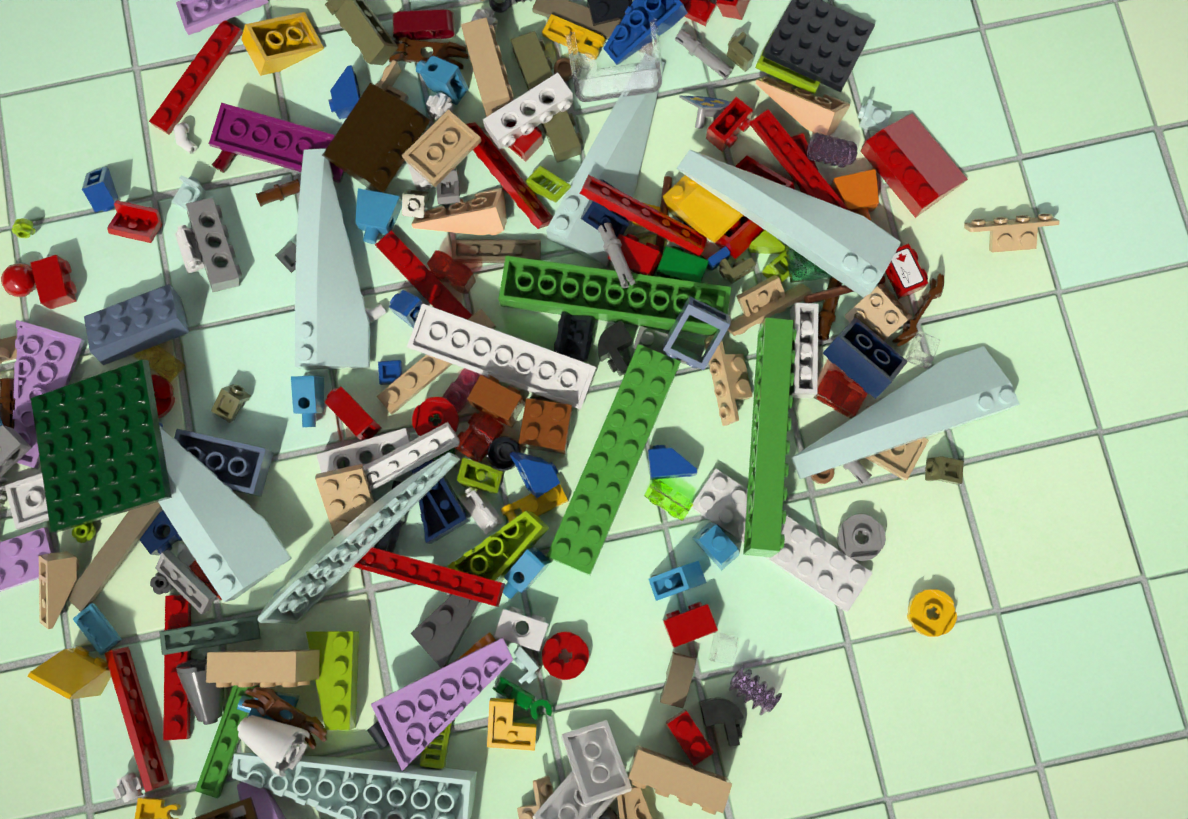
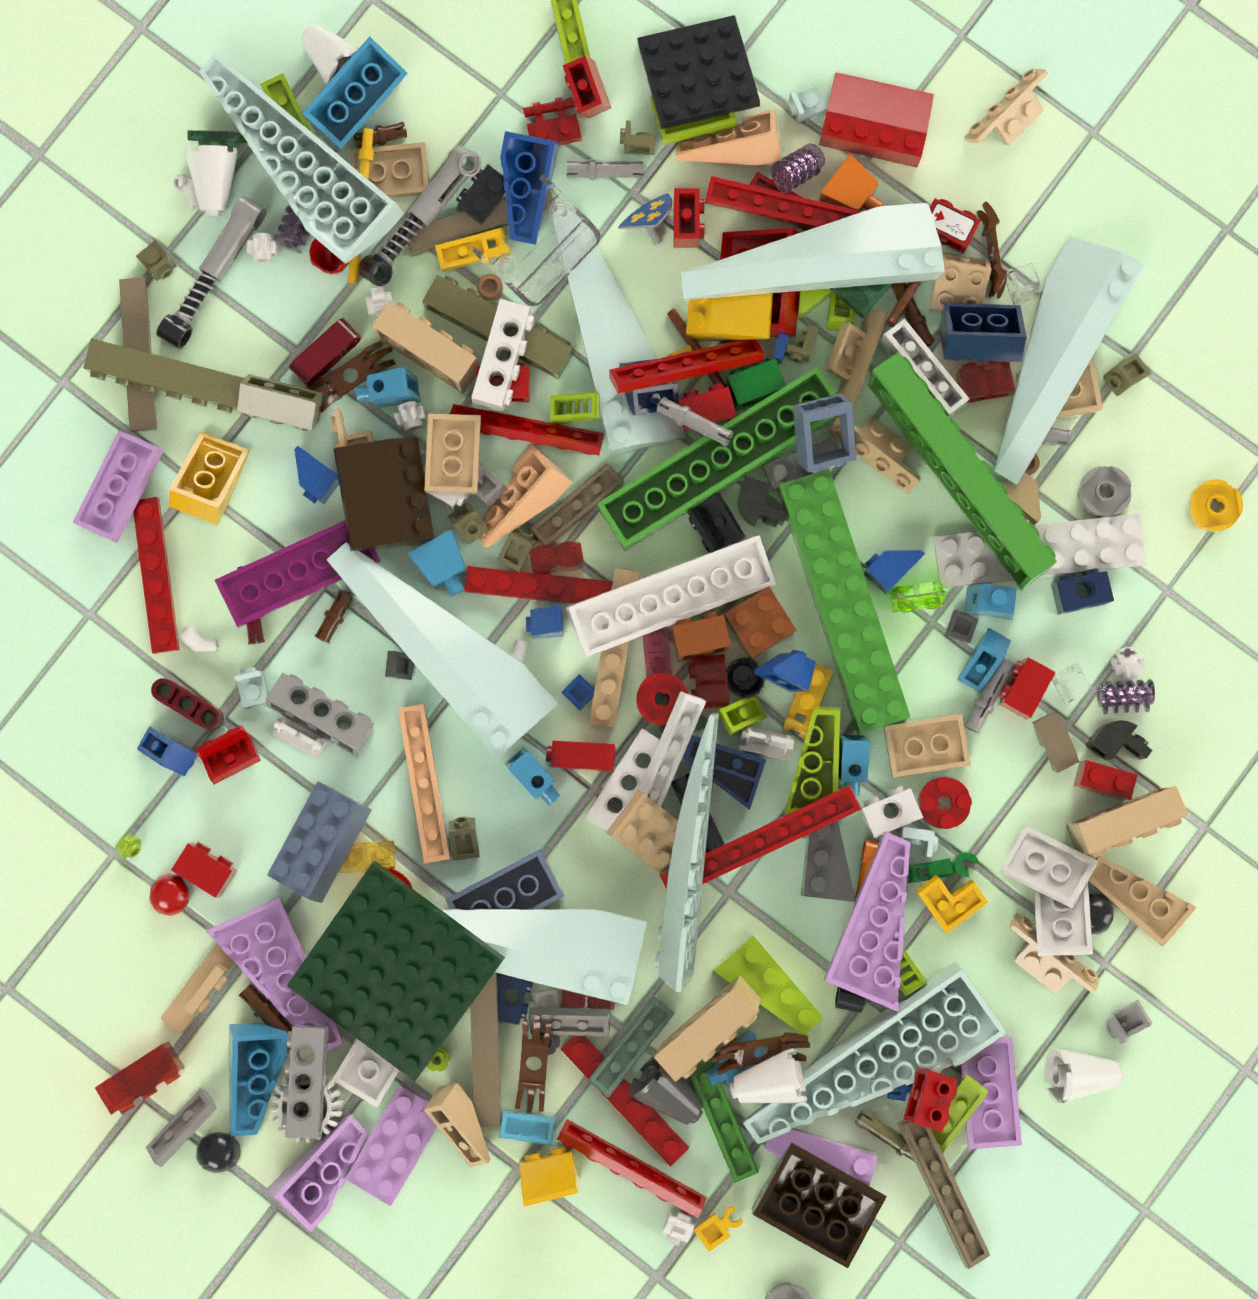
camera: 45 degrees left, 5 degrees up
none -> dark red beam [151,678,224,730]
none -> light nougat plate [398,704,451,864]
none -> olive bracket [497,528,538,572]
none -> reddish brown piece [515,1014,552,1113]
none -> tan plate [883,714,971,778]
none -> dark grey tile [944,610,979,644]
none -> light grey pin [964,658,1015,734]
none -> tan slope [1002,472,1041,525]
none -> dark blue brick [1051,568,1114,615]
none -> white gear [1111,647,1145,680]

